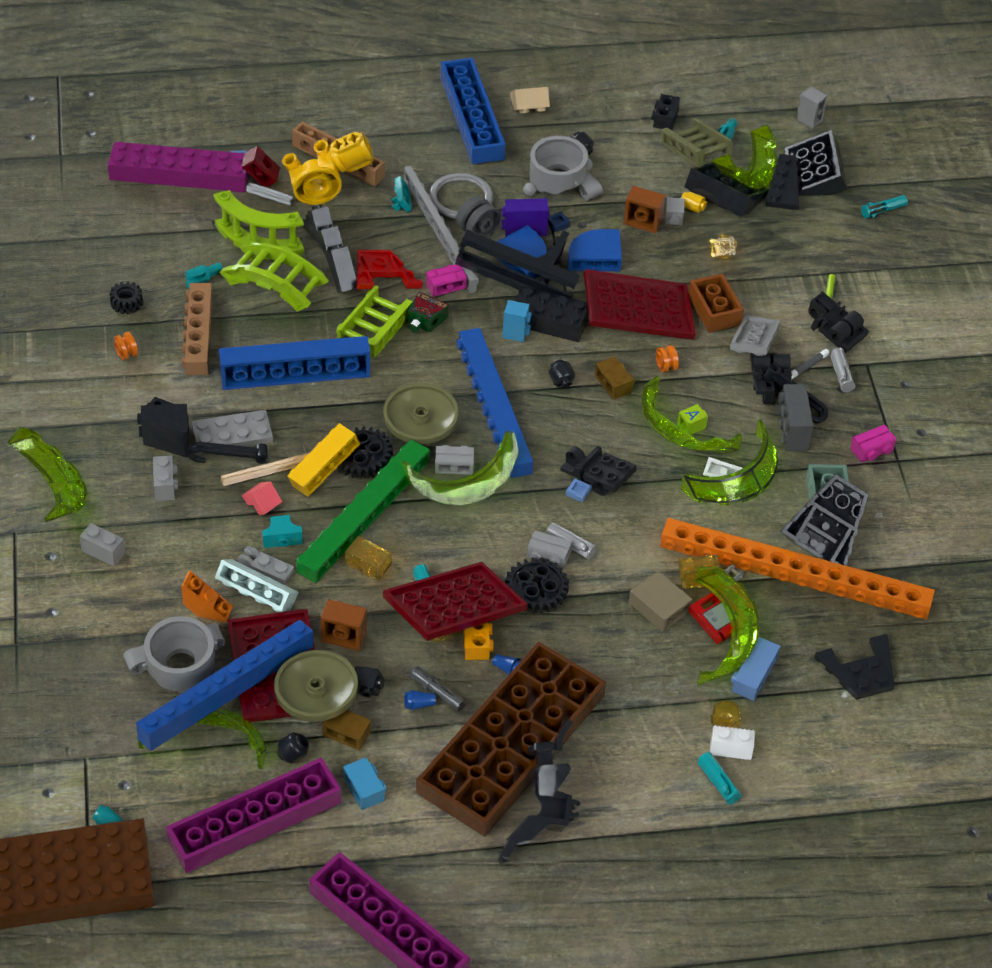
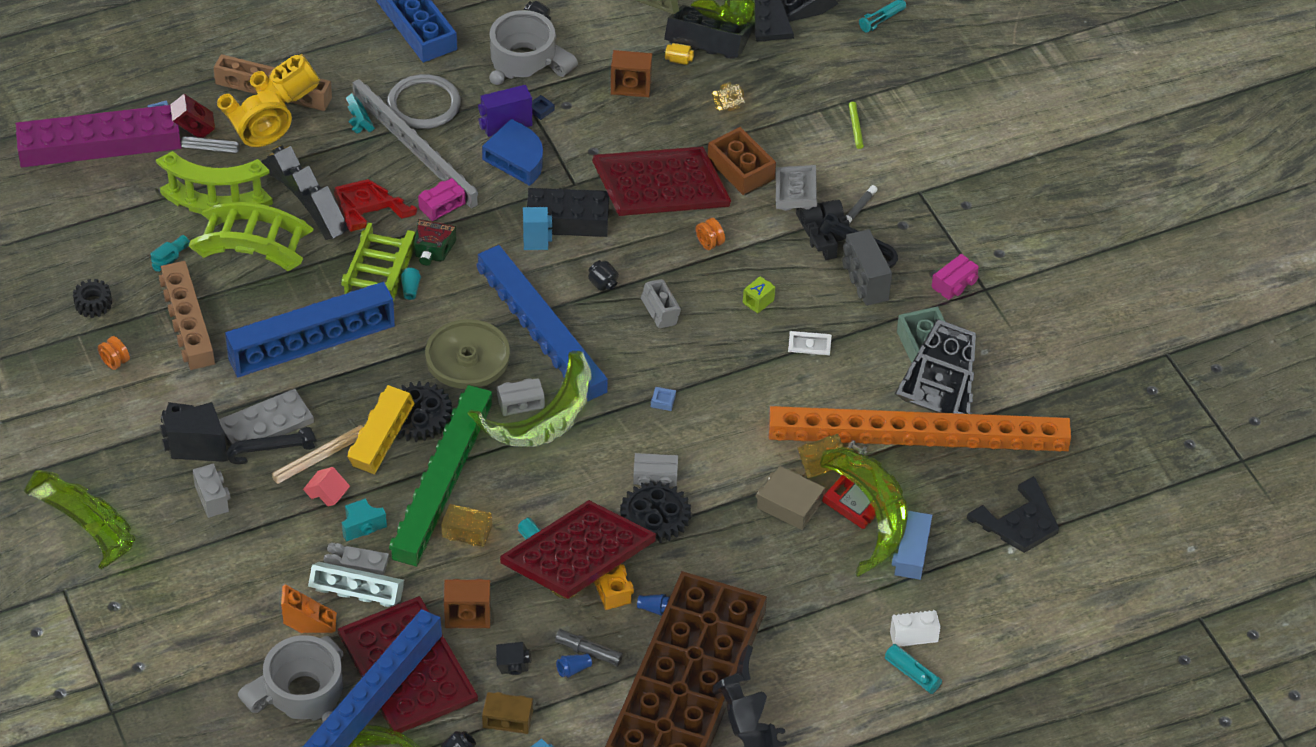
camera: 15 degrees left, 0 degrees up
light grey brick [79,523,126,567] -> none
olive dish [274,650,358,721] -> none
black piece [455,230,580,298] -> none
dark grey wheel [456,195,501,237] -> none
light grey piece [546,522,597,560] -> none
black plate [560,446,637,496] -> none
blue brick [567,229,622,272] -> none
pearl gold brick [595,356,634,400] -> none
clear neon green windscreen [642,376,742,453] -> none
light grey brick [665,197,684,225] -> none
clear neon green windscreen [681,419,778,505] -> none
clear yellow hair [710,700,742,729] -> none
black plate [808,291,869,354] -> none
light grey piece [830,347,855,393] -> none
none -> teal cone [401,268,421,300]
none -> light grey brick [641,279,681,328]

